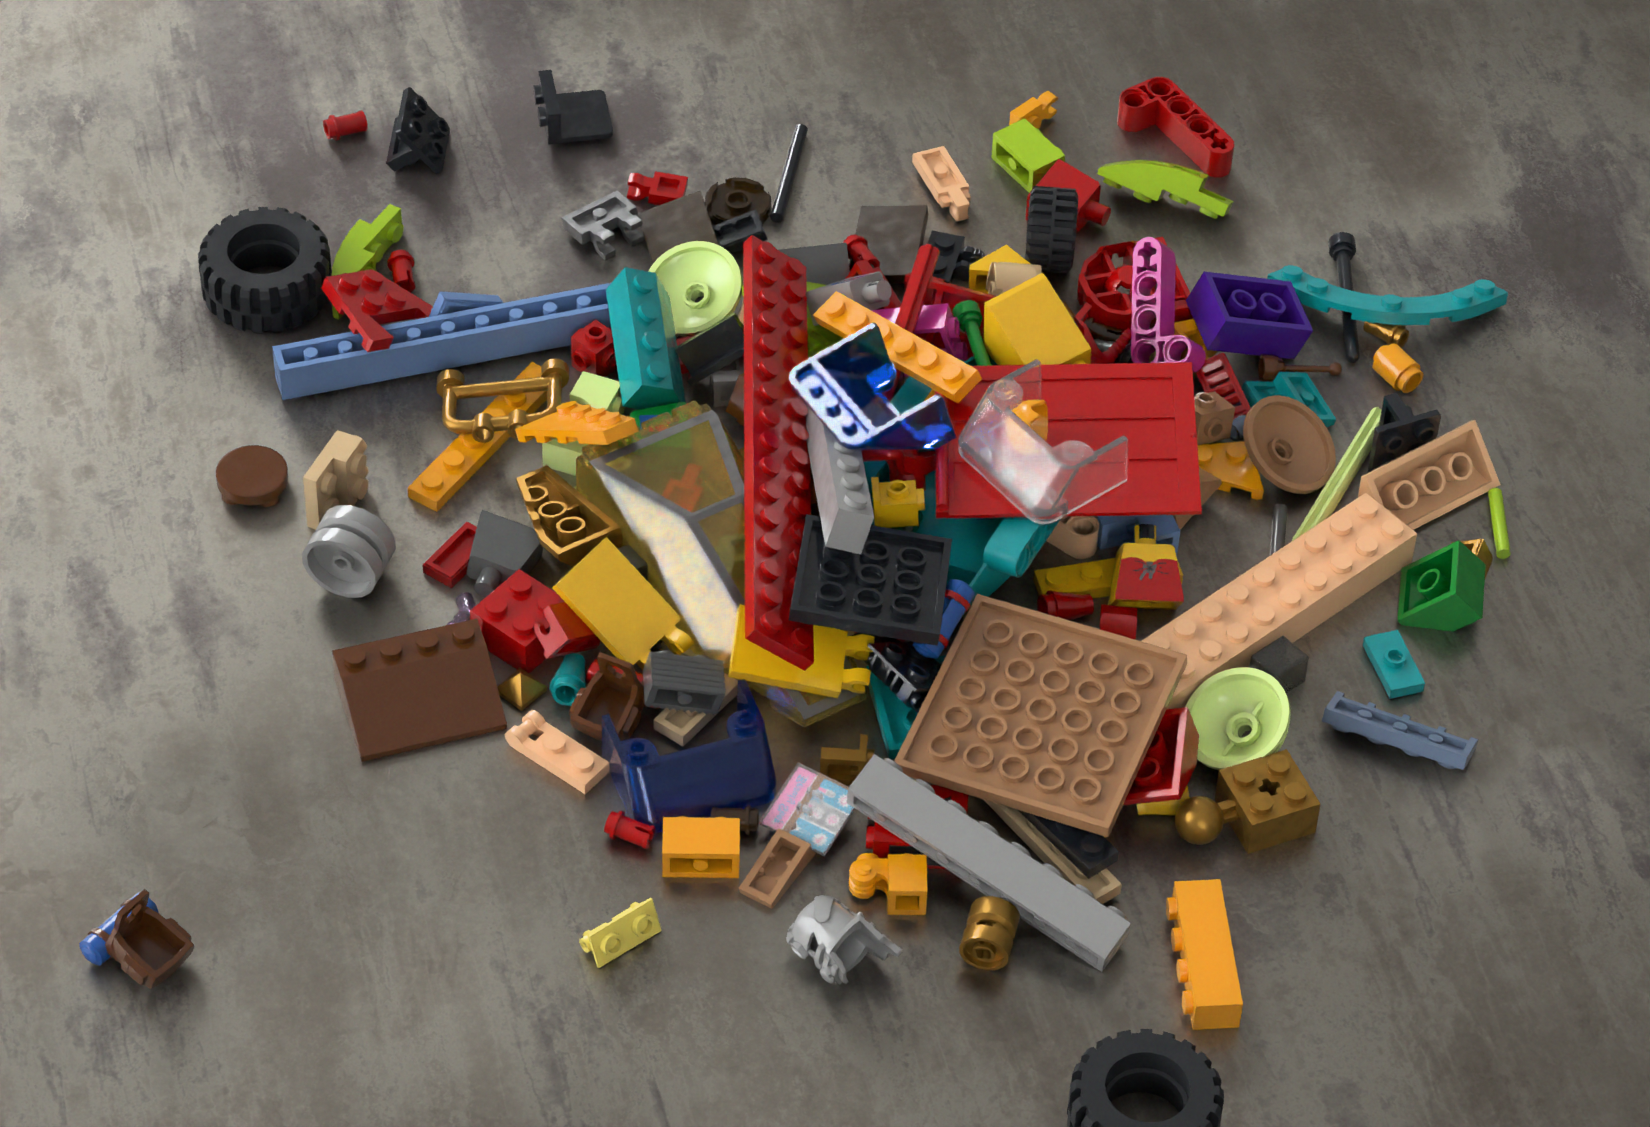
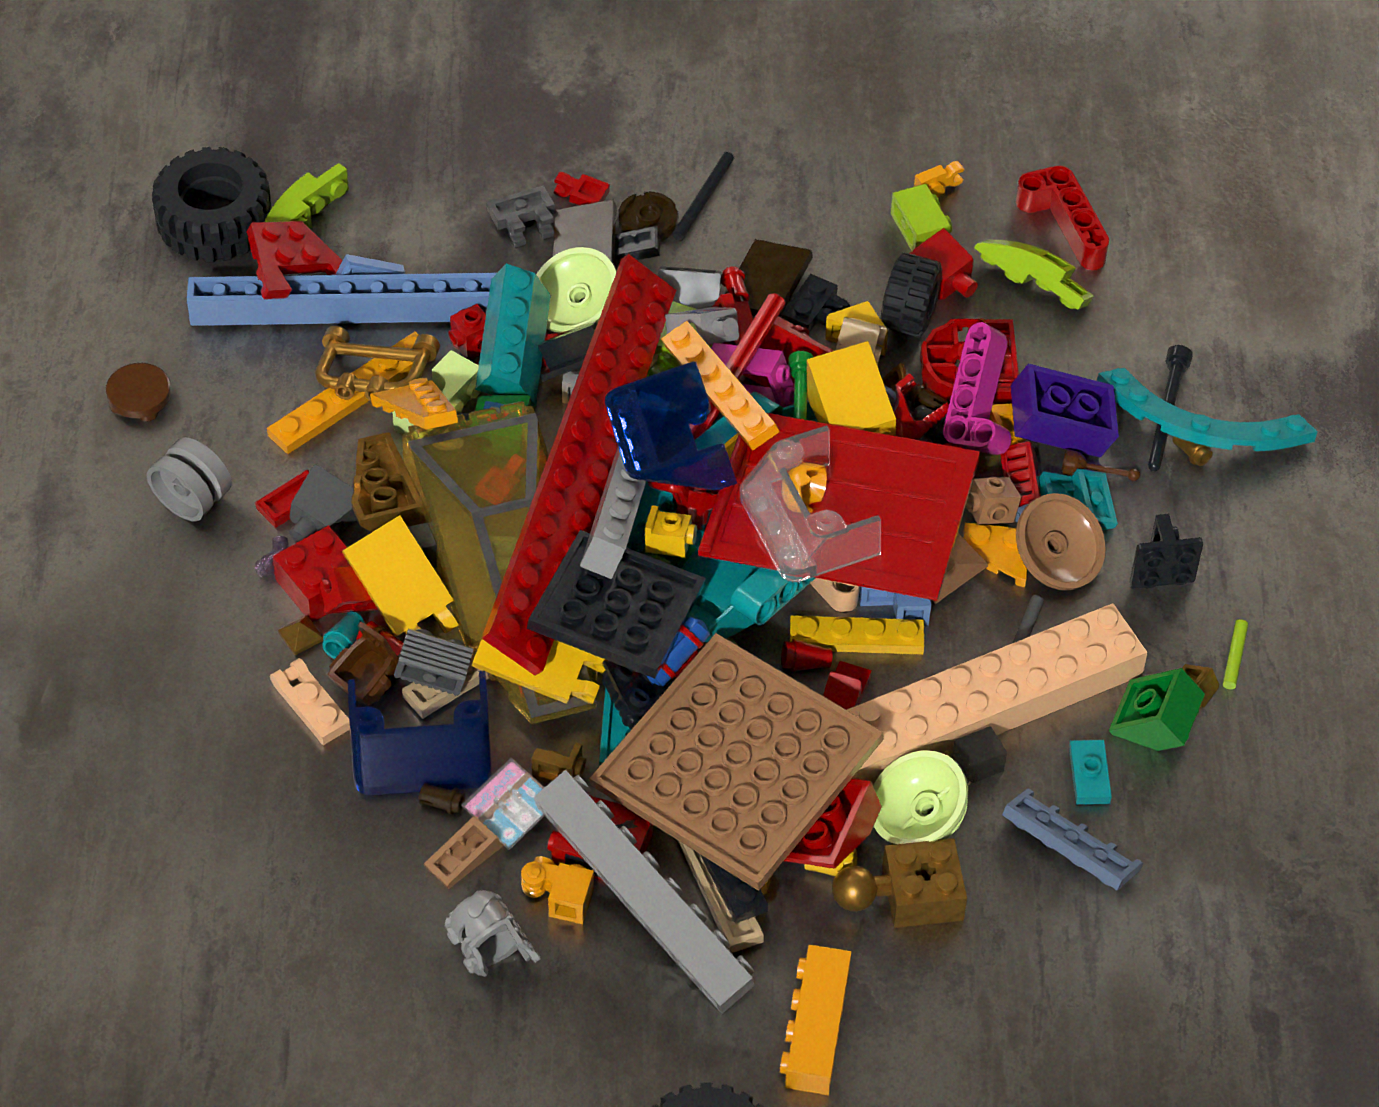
camera: 15 degrees right, 5 degrees up
tan plate [303,430,369,529] -> none
red pin [323,110,368,141] -> none
reddish brown slope [332,619,507,762] -> none
black bracket [386,87,450,174] -> none
red pin [387,250,415,293] -> none
black bracket [533,70,613,145] -> none
light yellow hinge [579,898,662,968] -> none
red pin [604,810,655,849] -> none
light orange brick [662,816,740,878] -> none
light nougat hinge [912,146,971,222] -> none
pearl gold wheel [959,896,1020,970] -> none
torso [1108,524,1184,610] -> none
yellowish green axle [1292,407,1382,541] -> none
light nougat slope [1358,420,1501,530] -> none
light orange brick [1372,343,1424,393] -> none

